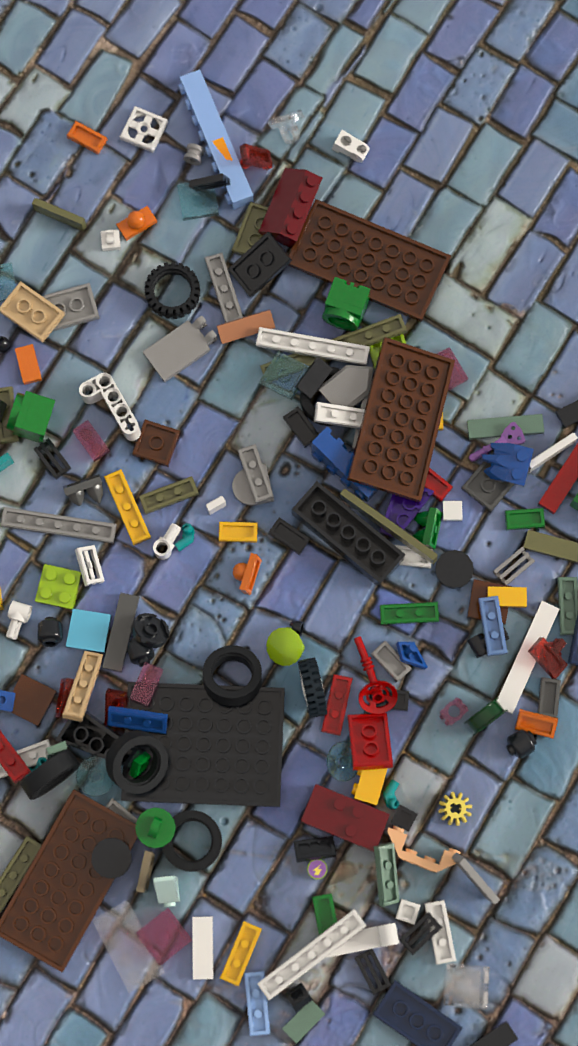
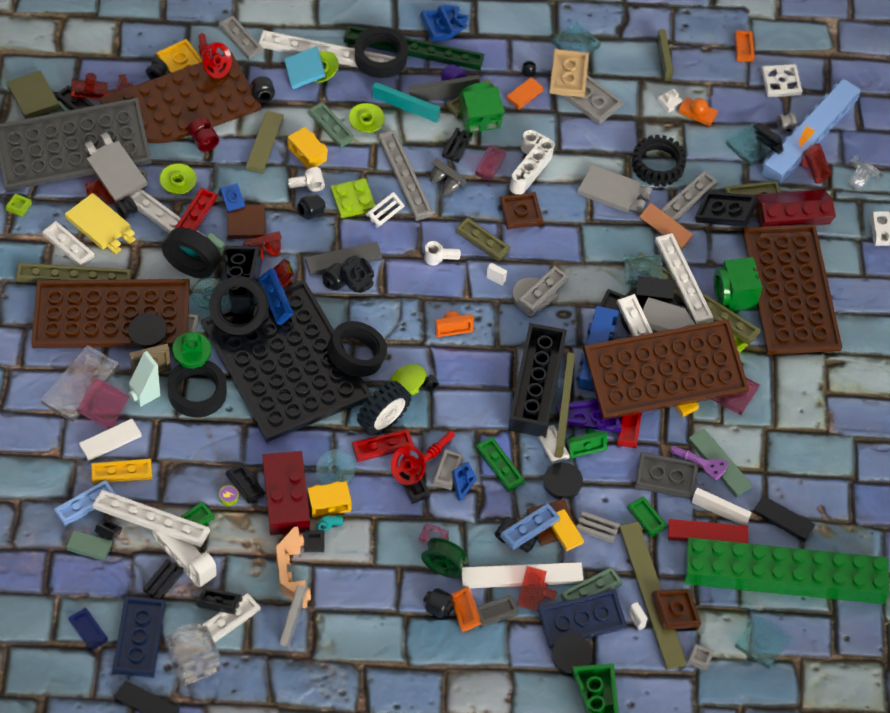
camera: 55 degrees right, 20 degrees down
tan tile [62,651,103,722] -> none
medium azure tile [66,609,111,653] -> none
yellow tile [104,469,151,546] -> none
green tile [128,752,151,778] -> none
clear pink plate [130,662,164,706] -> none
teal arm [174,523,195,552] -> none
yellow tile [219,522,258,543] -> none
black tile [268,517,311,555] -> none
red tile [347,713,393,771] -> none
sand green tile [374,842,400,907] -> none
white tile [395,899,420,925] -> none
light yellow gear [438,792,472,826] -> none
white tile [442,501,463,521] -> none
blue plate [481,443,534,487] -> none

